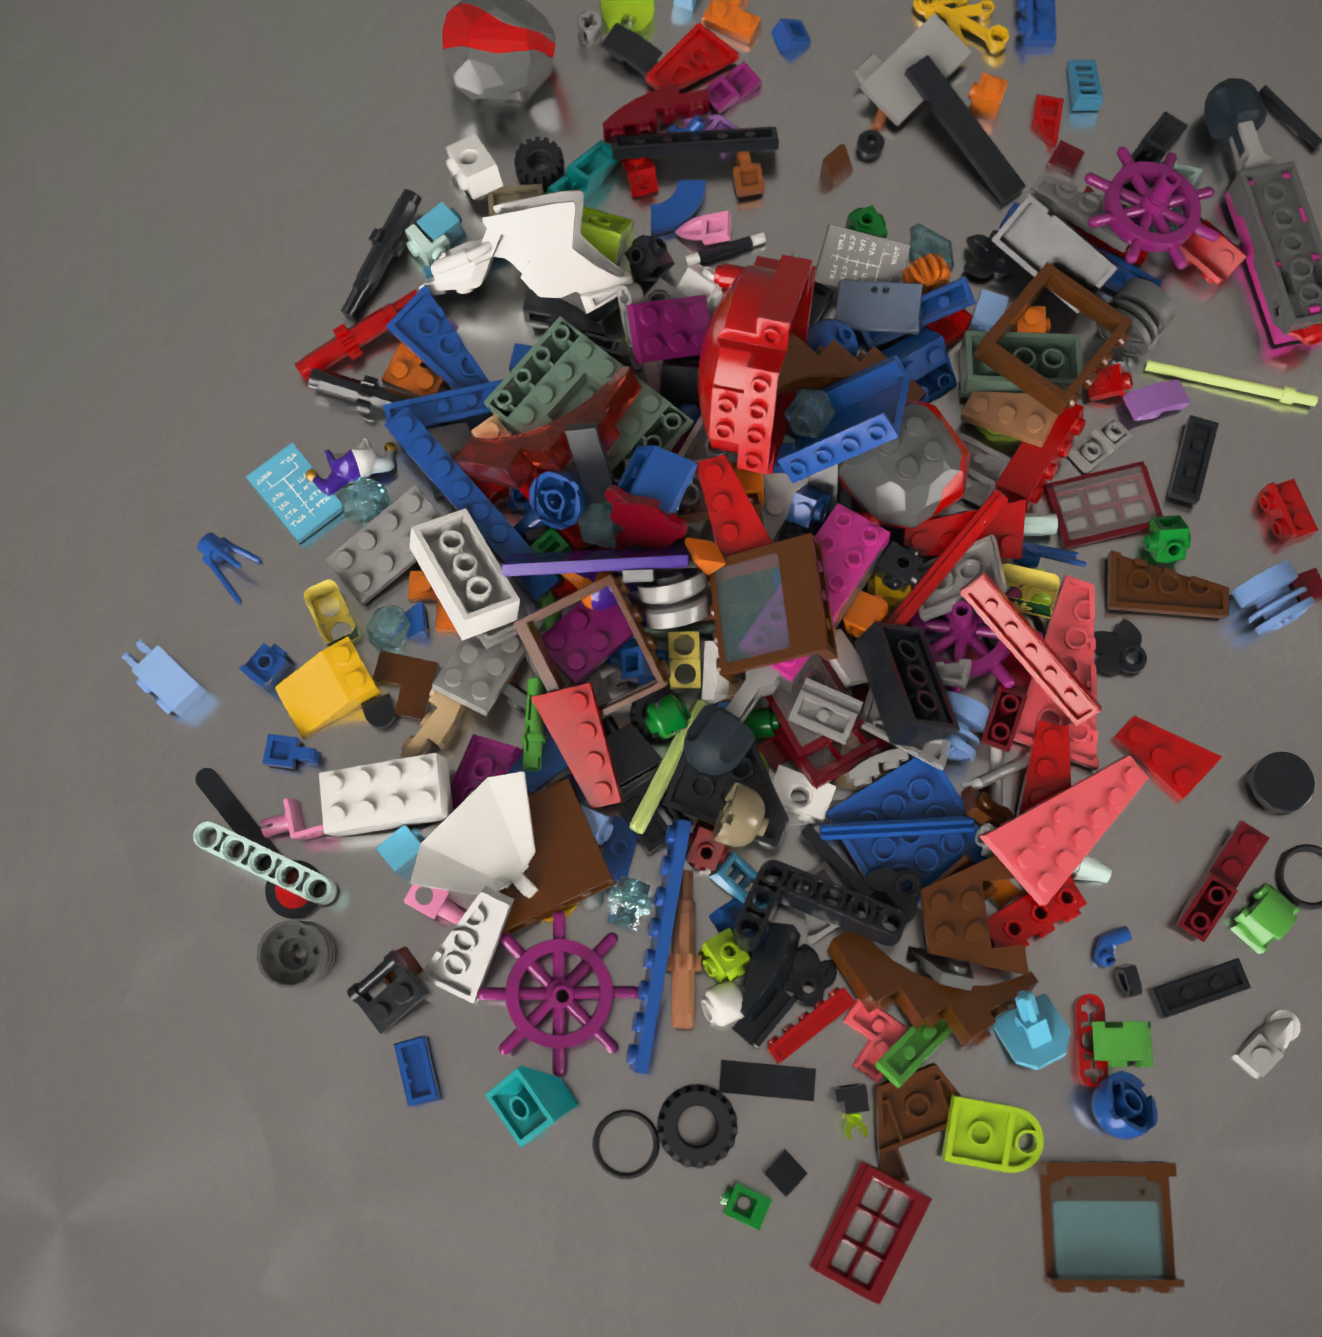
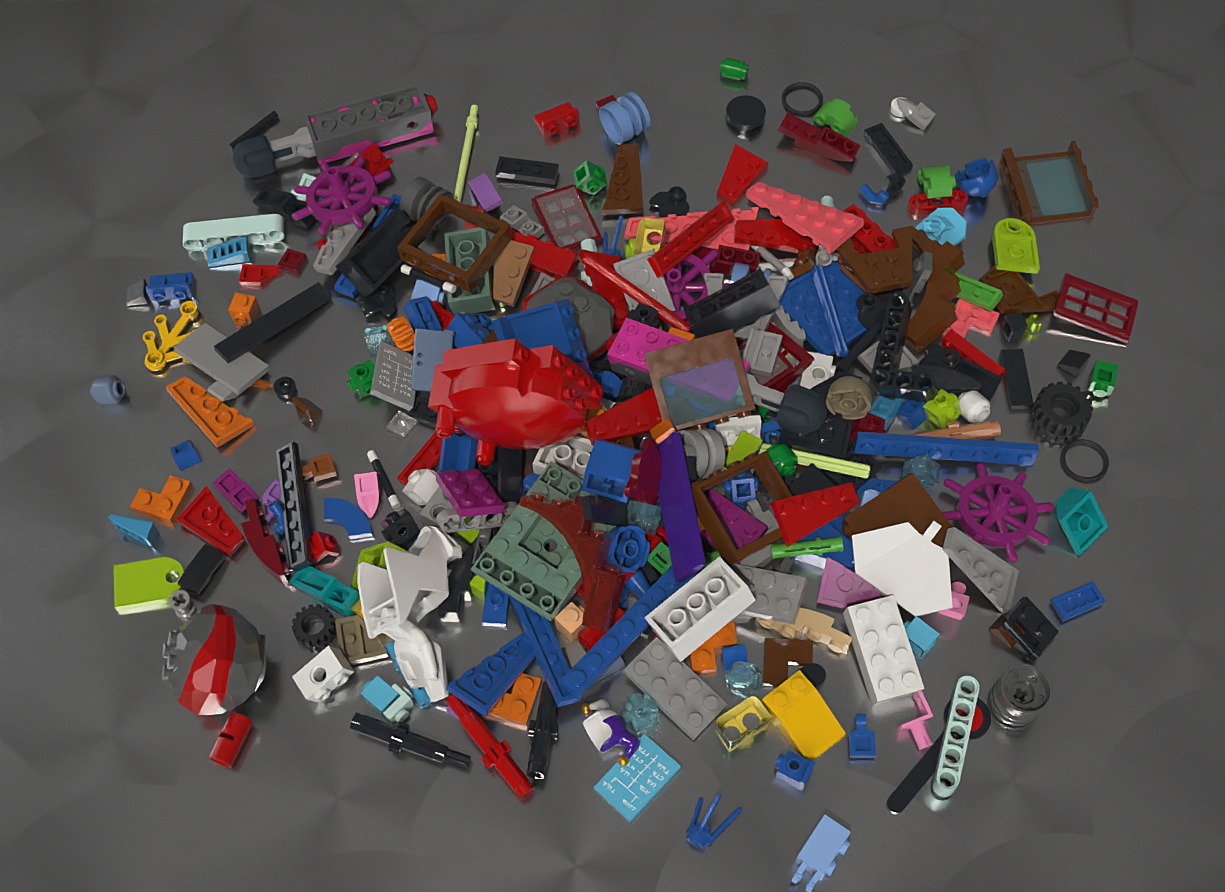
camera: 95 degrees left, 15 degrees down
none -> orange wing [166,376,254,448]
none -> light aqua beam [183,214,284,250]
none -> red pin [208,712,253,768]
none -> black bar [401,264,456,293]
none -> lime tile [724,430,763,468]

